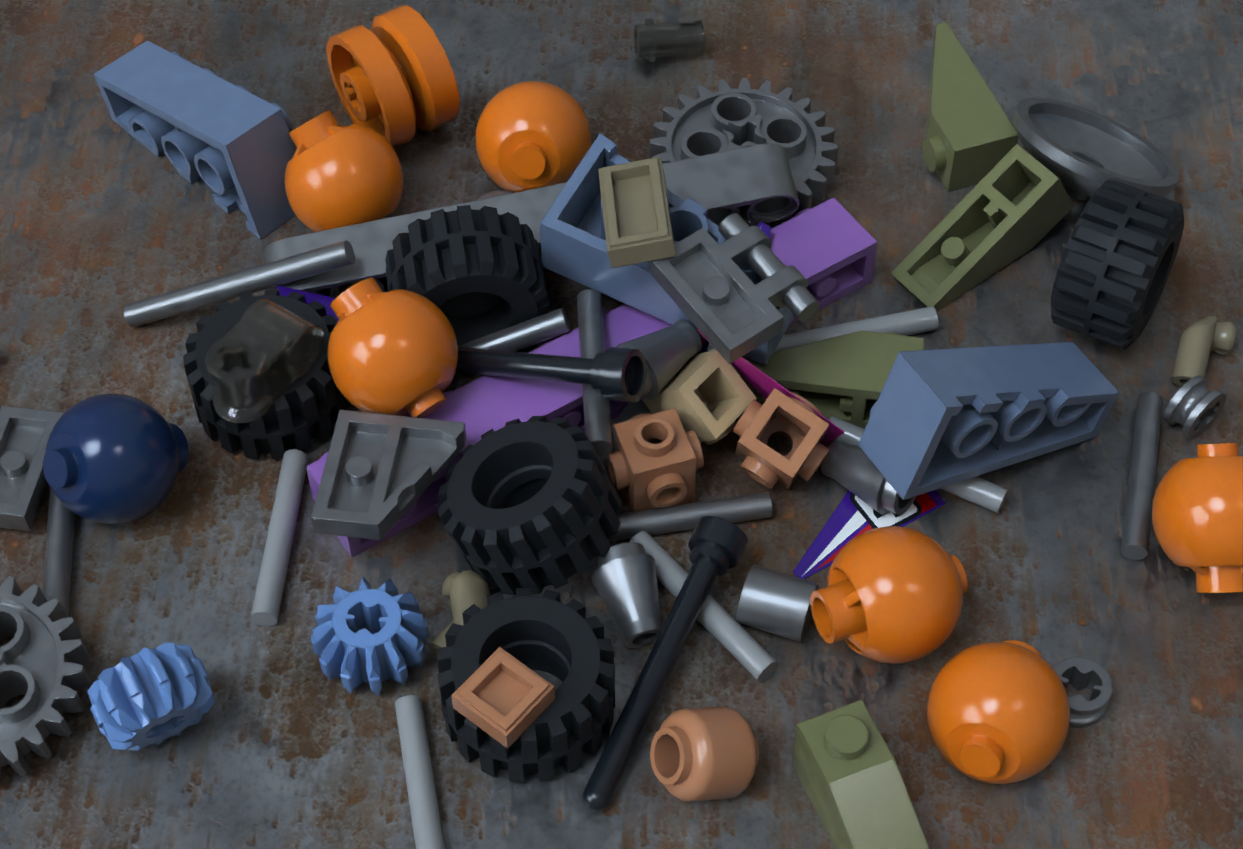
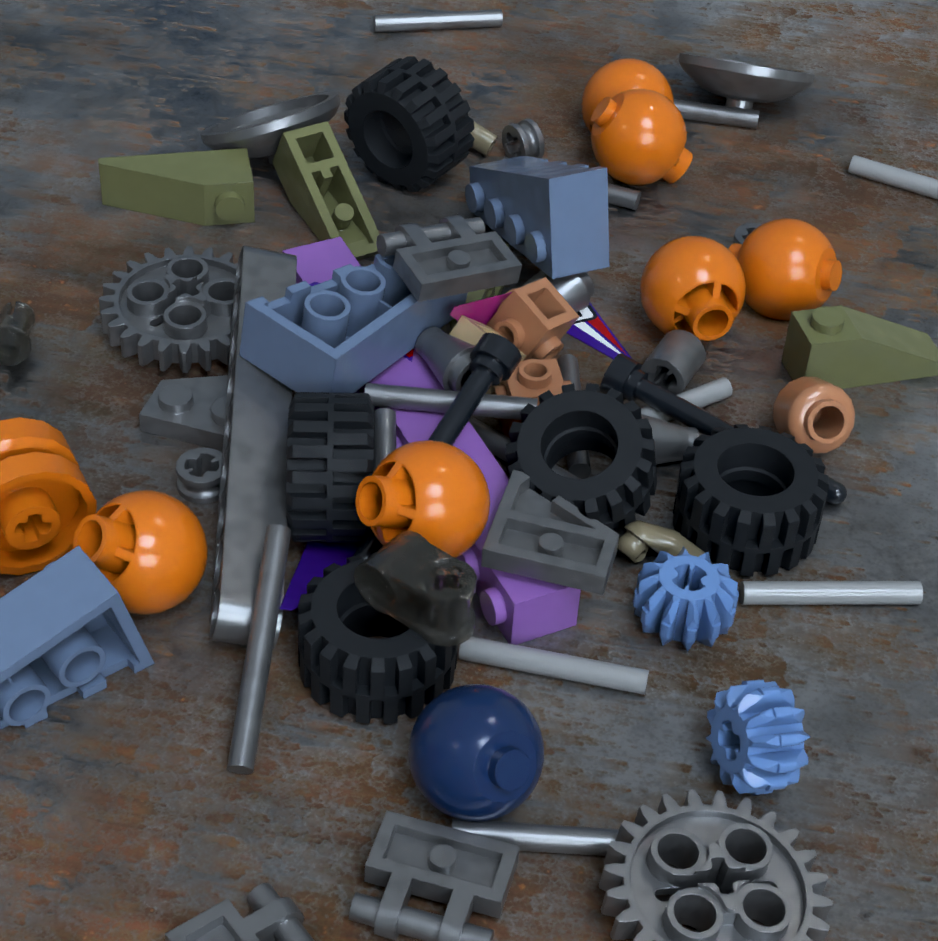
camera: 85 degrees left, 10 degrees down
nougat tile [451,647,555,749] -> none
orange brick [475,81,591,193] -> none
dark tan tile [598,157,676,268] -> none

